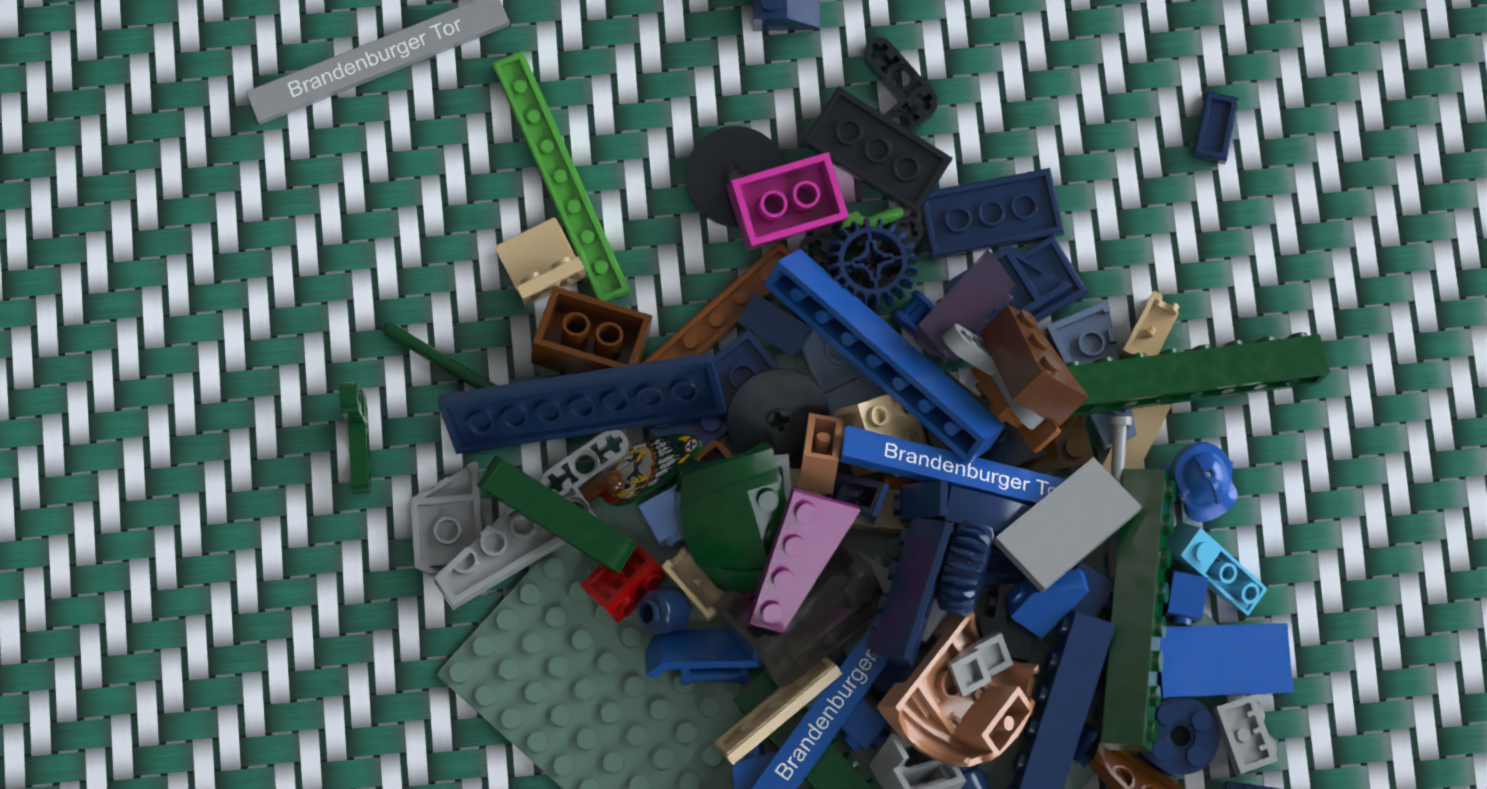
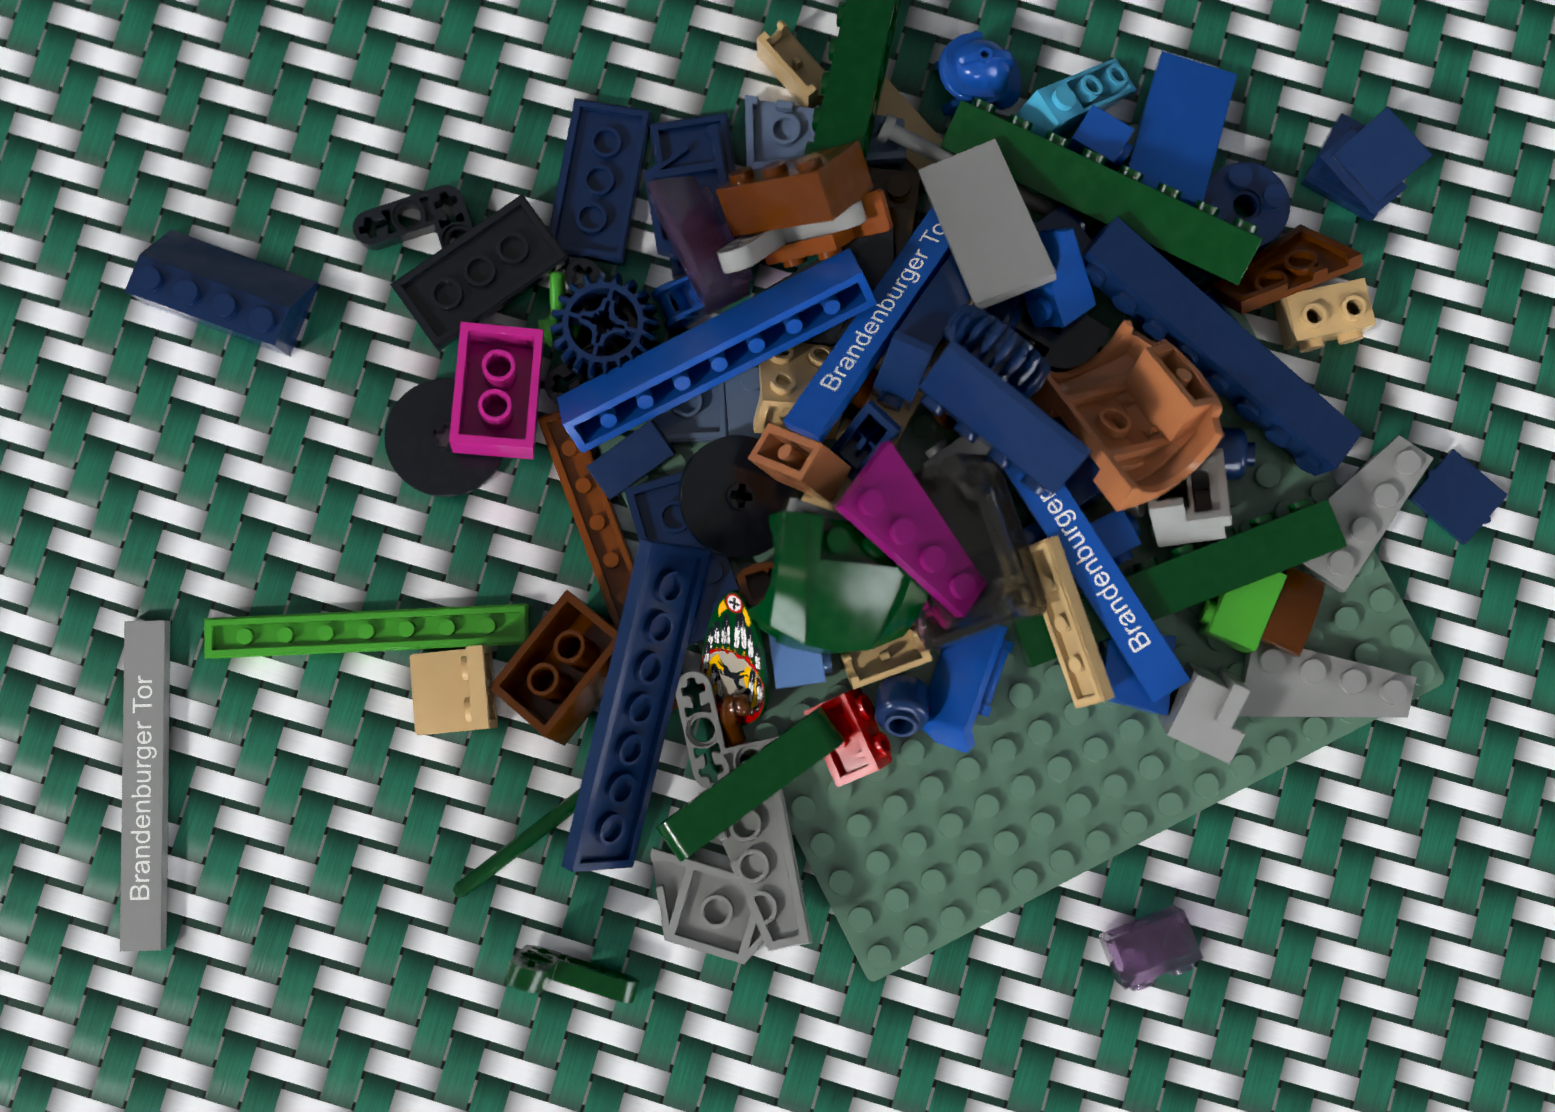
camera: 60 degrees left, 5 degrees up
light grey slope [947,631,1013,697] -> none
light grey bracket [1212,694,1278,775] -> none

